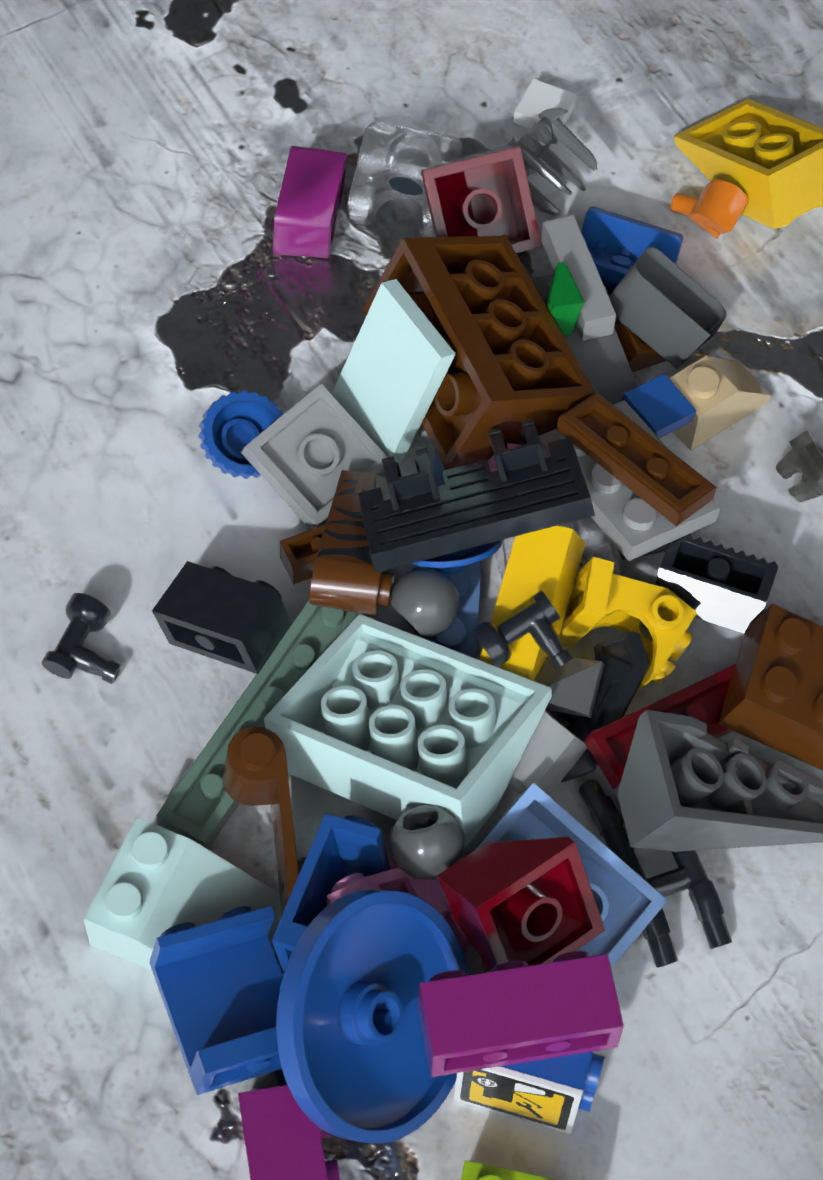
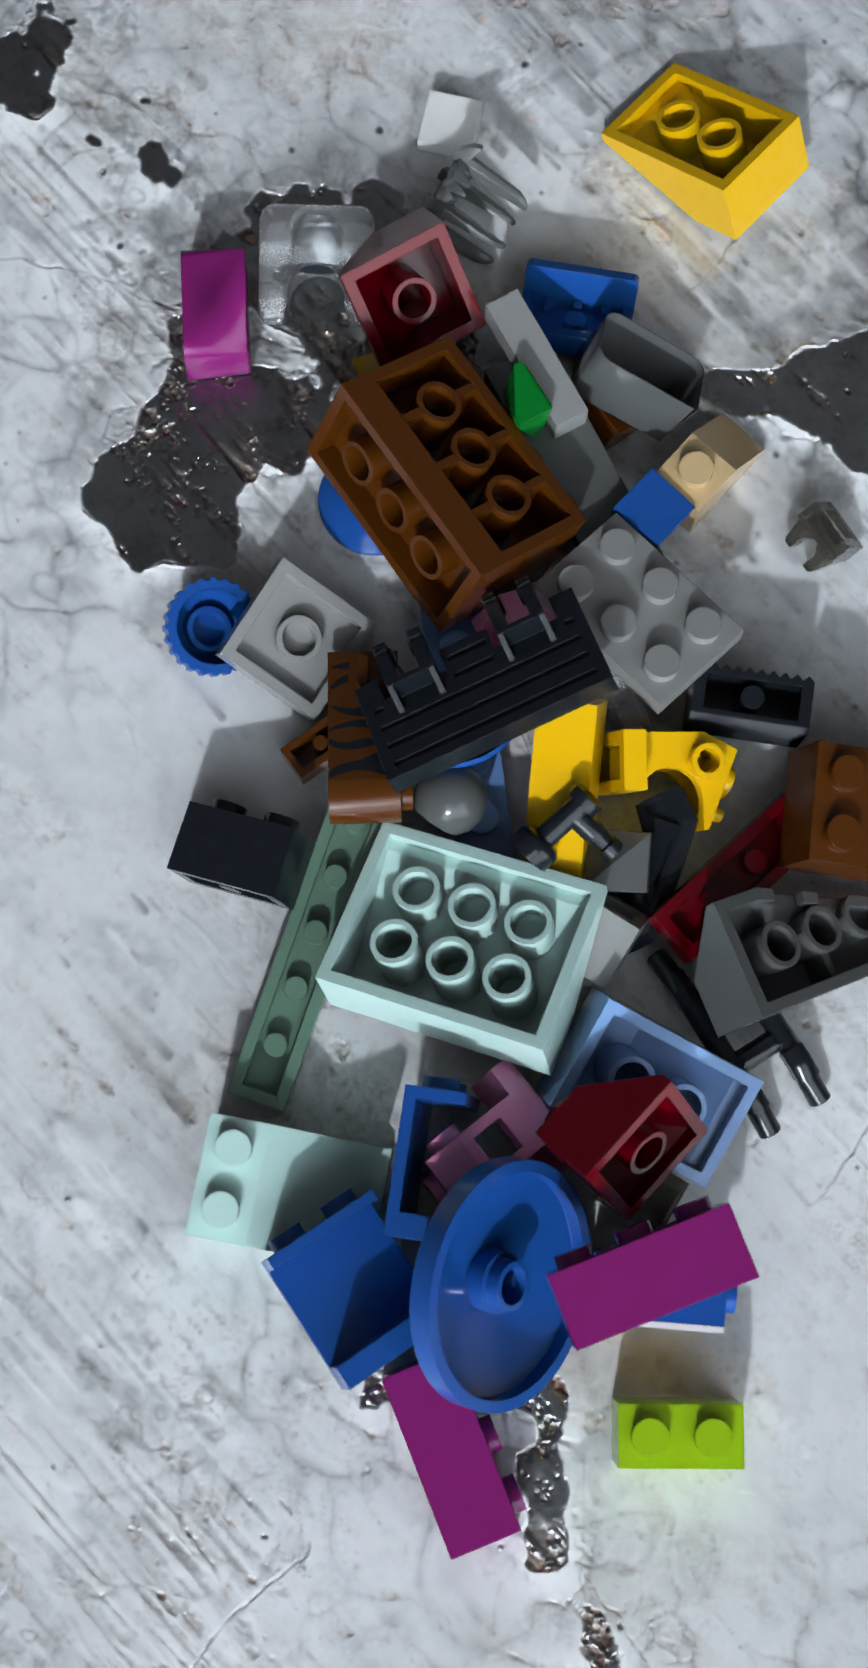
camera: 10 degrees left, 20 degrees up
black piece [41,593,122,684] -> none
reddish brown door [222,726,306,914] -> none
light aqua tile [331,279,456,465] -> none
dark grey piece [390,805,464,880] -> none
reddish brown tile [556,392,717,526] -> none
orange piece [671,180,748,239] -> none

